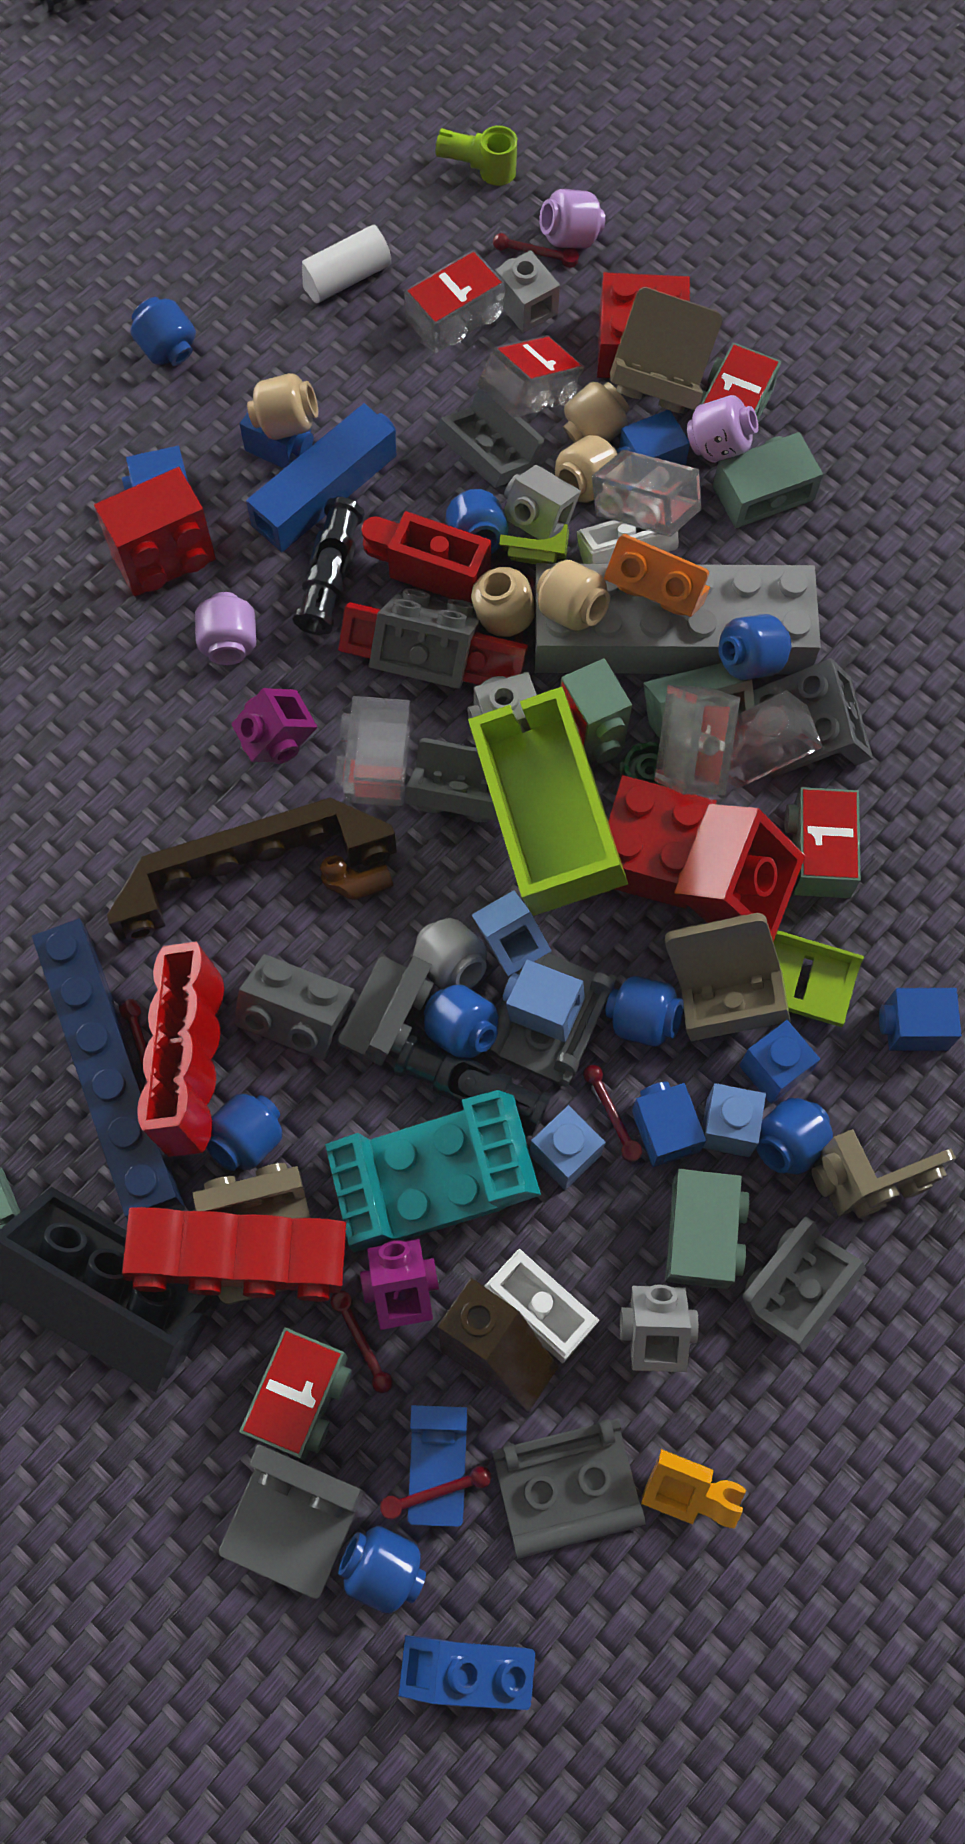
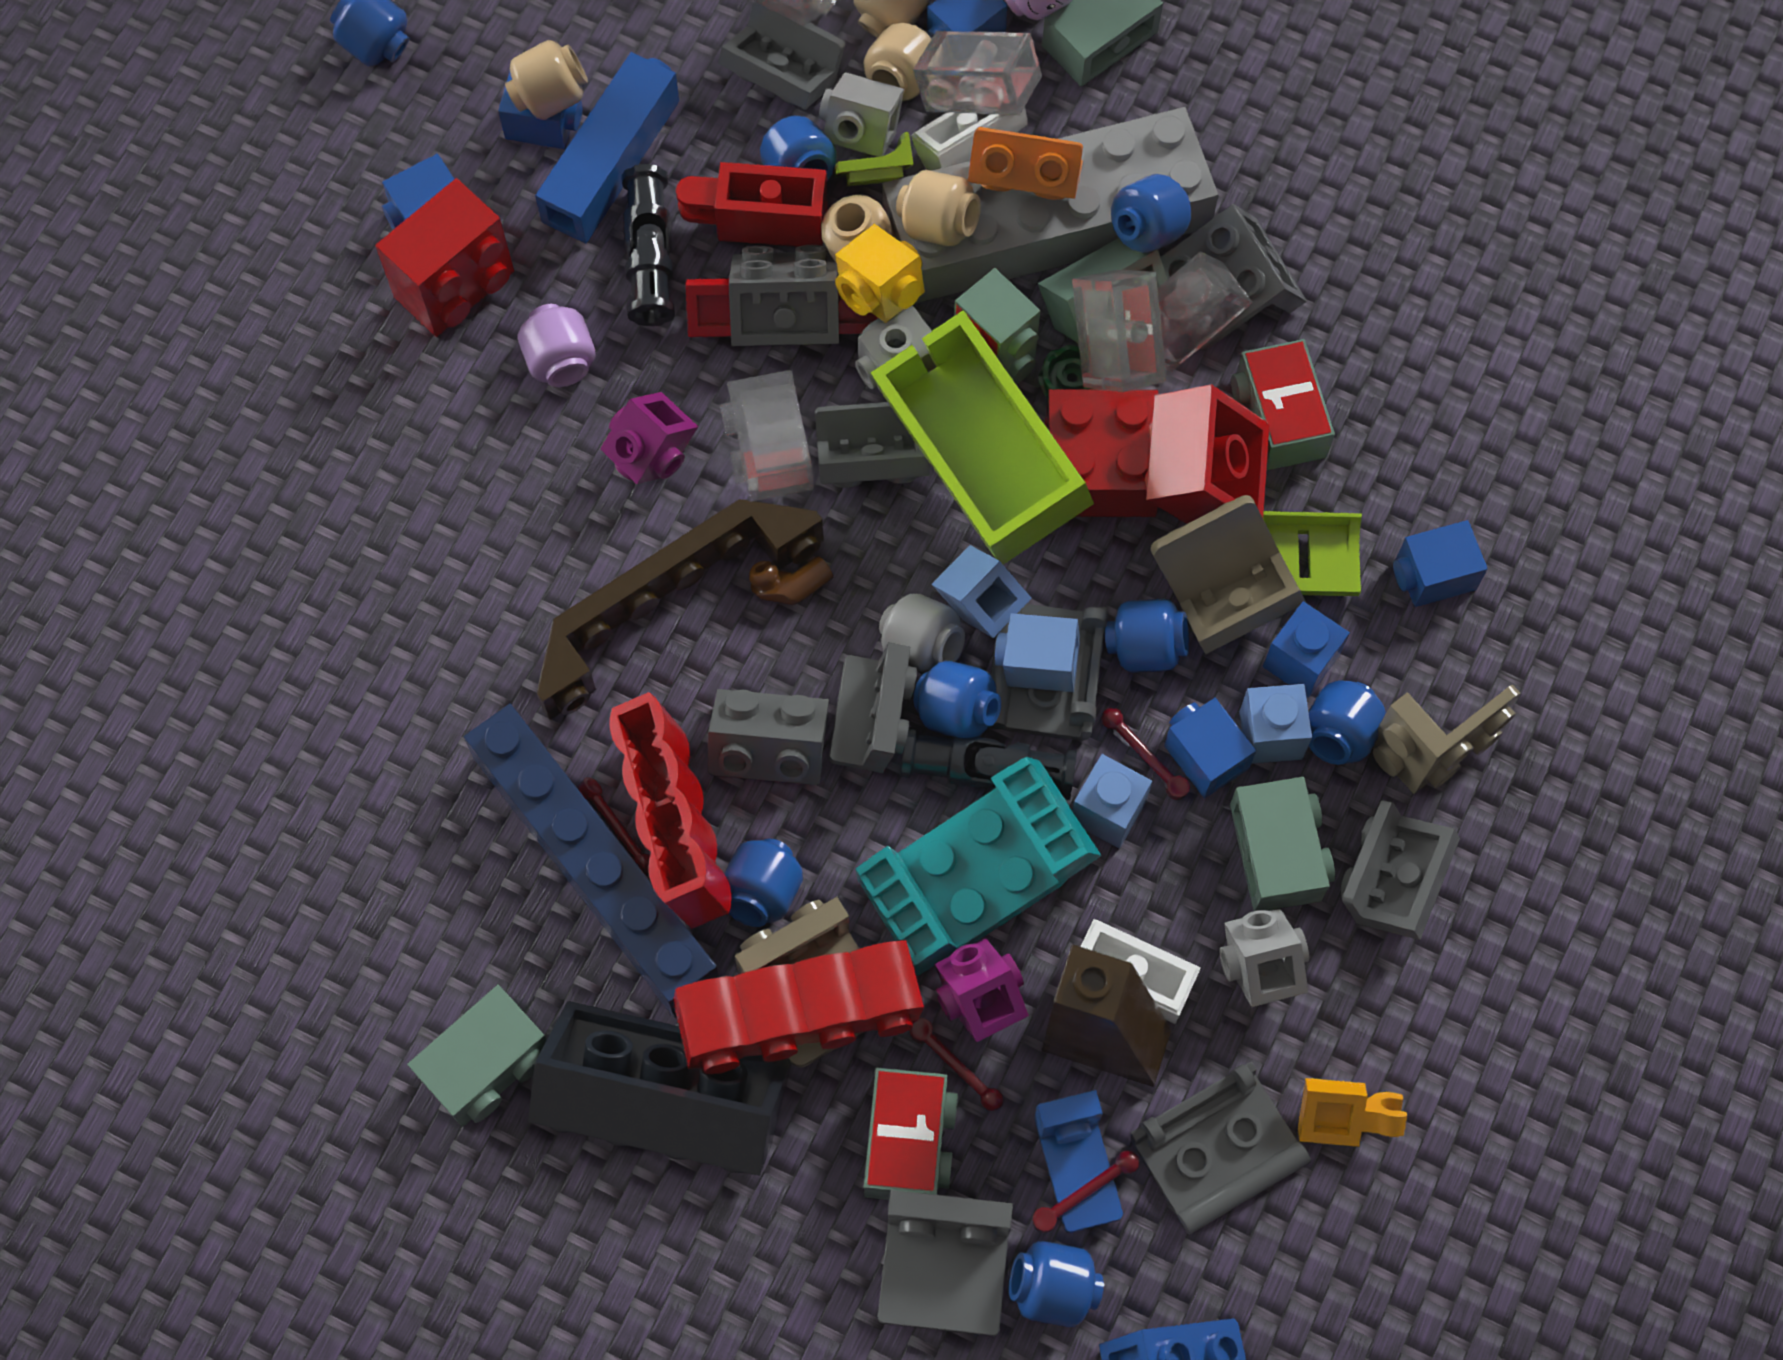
camera: 15 degrees left, 0 degrees up
none -> yellow brick [835,224,925,323]

